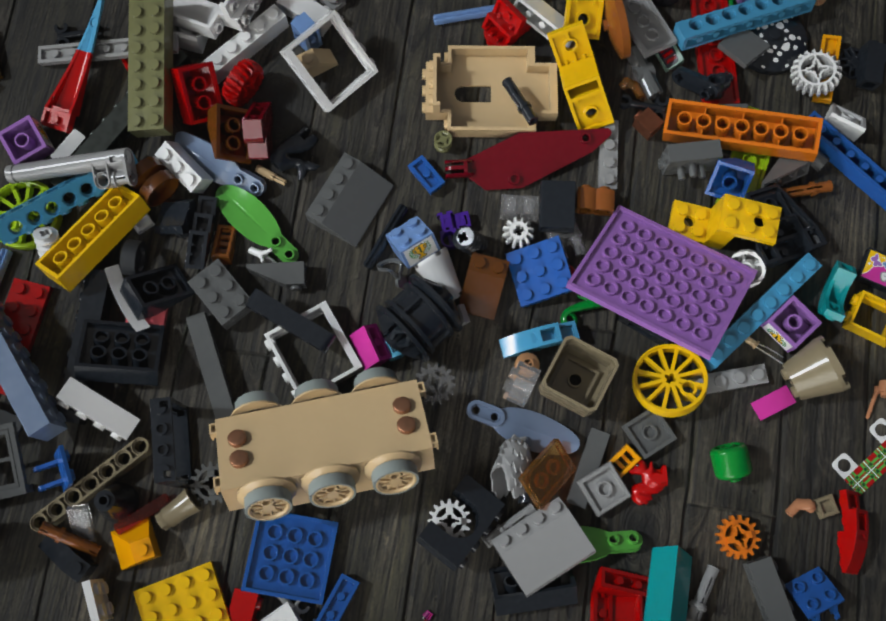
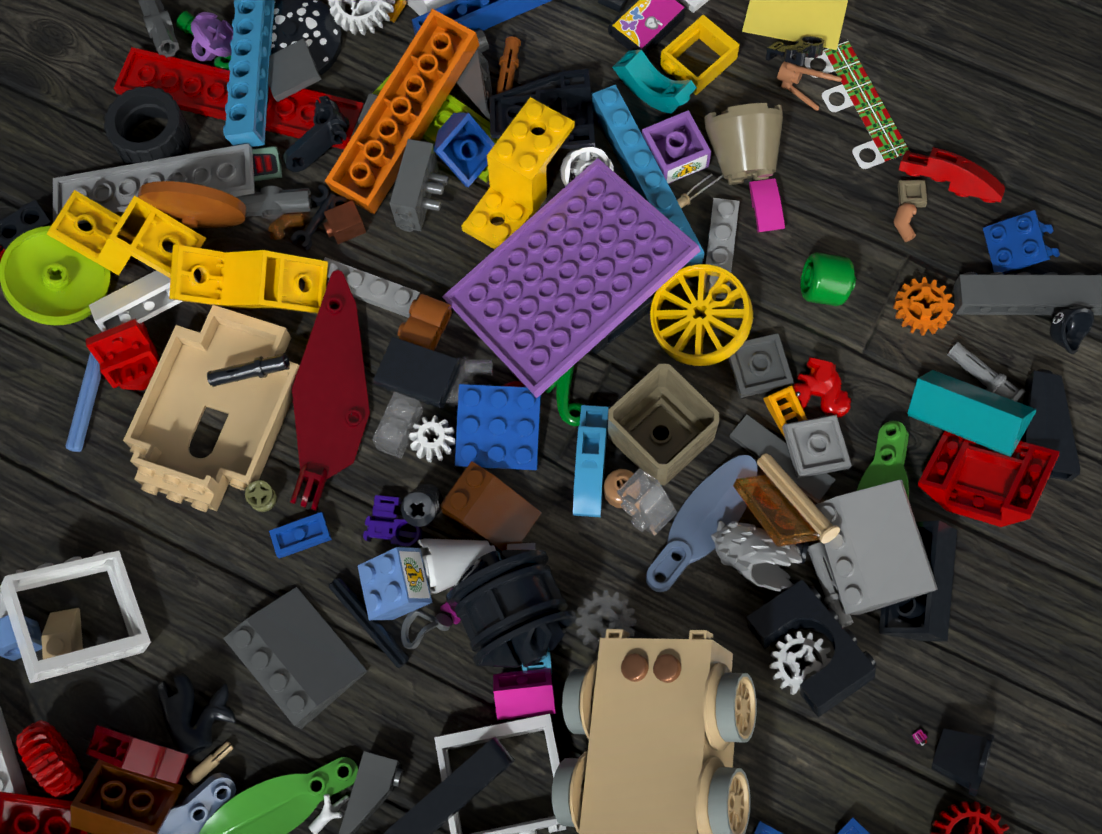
camera: 65 degrees left, 5 degrees down
none -> tan axle [757,453,840,544]

